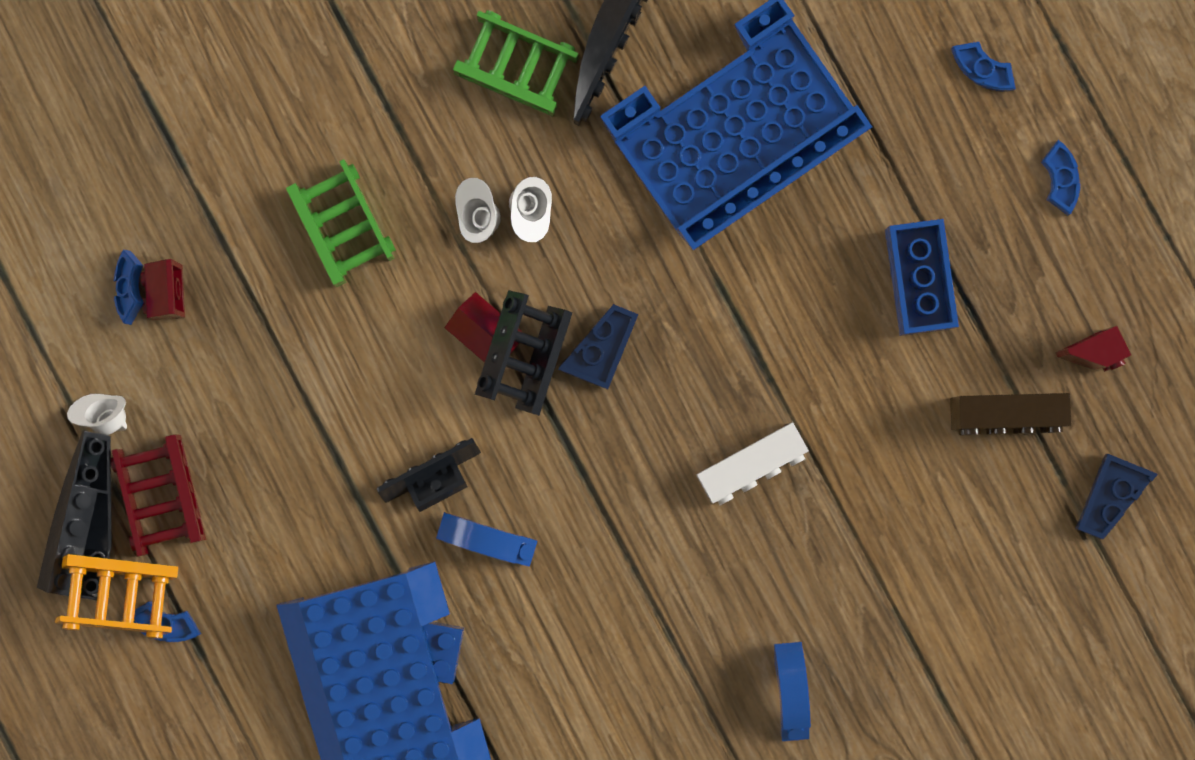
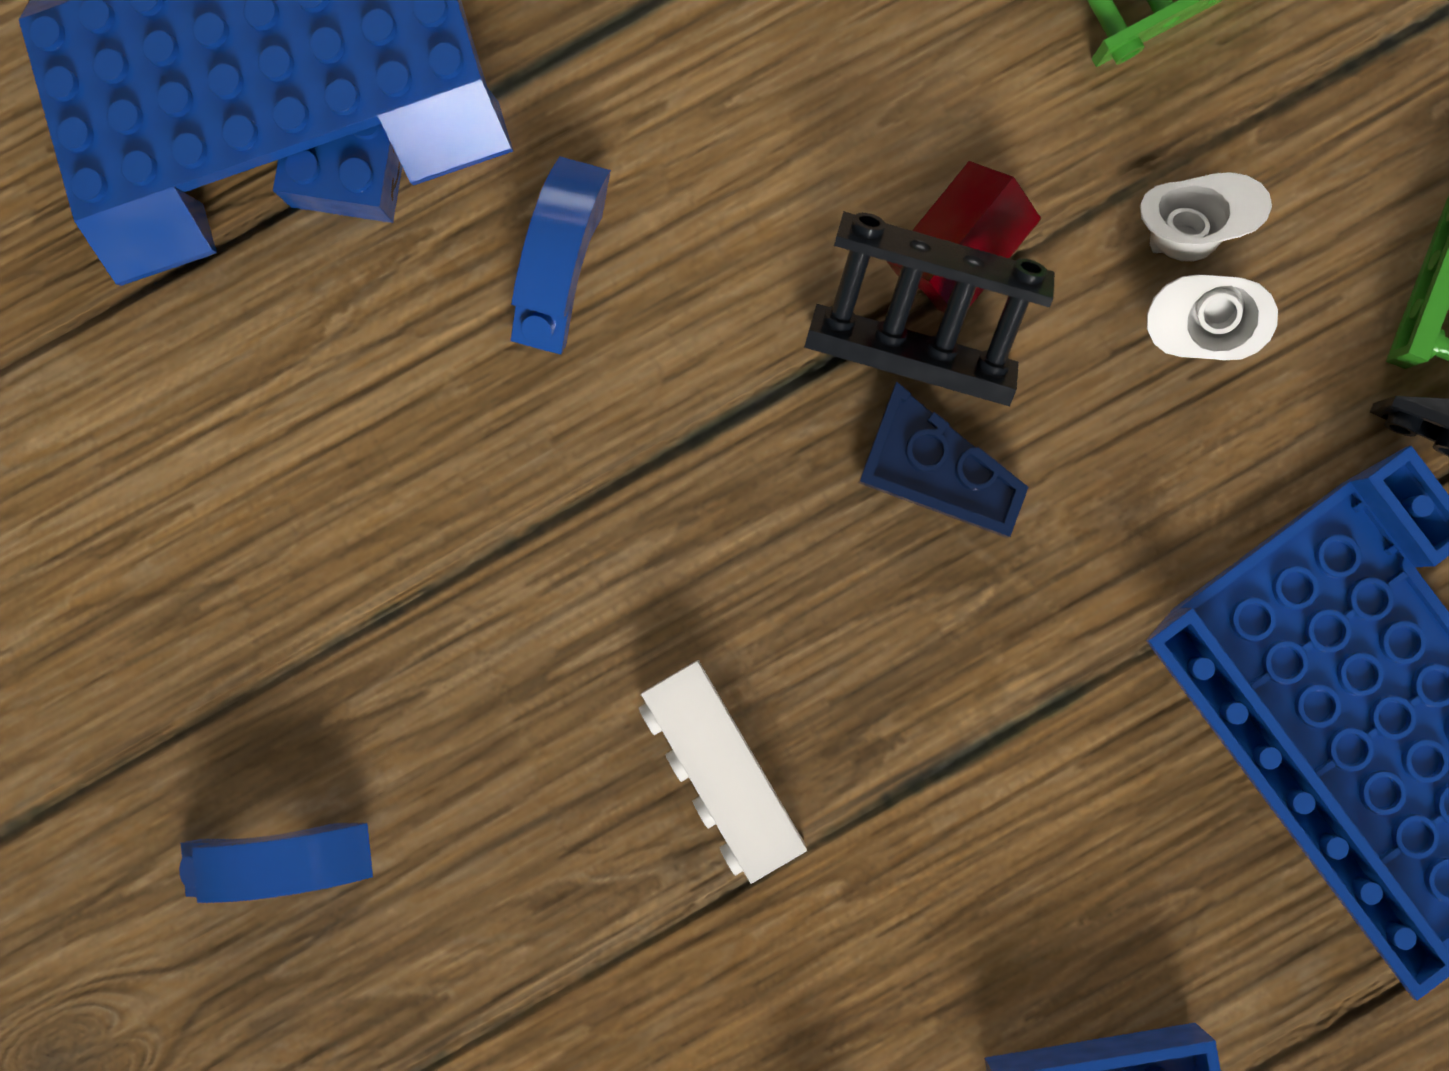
camera: 90 degrees right, 0 degrees up
black bracket [376,438,481,512] -> none

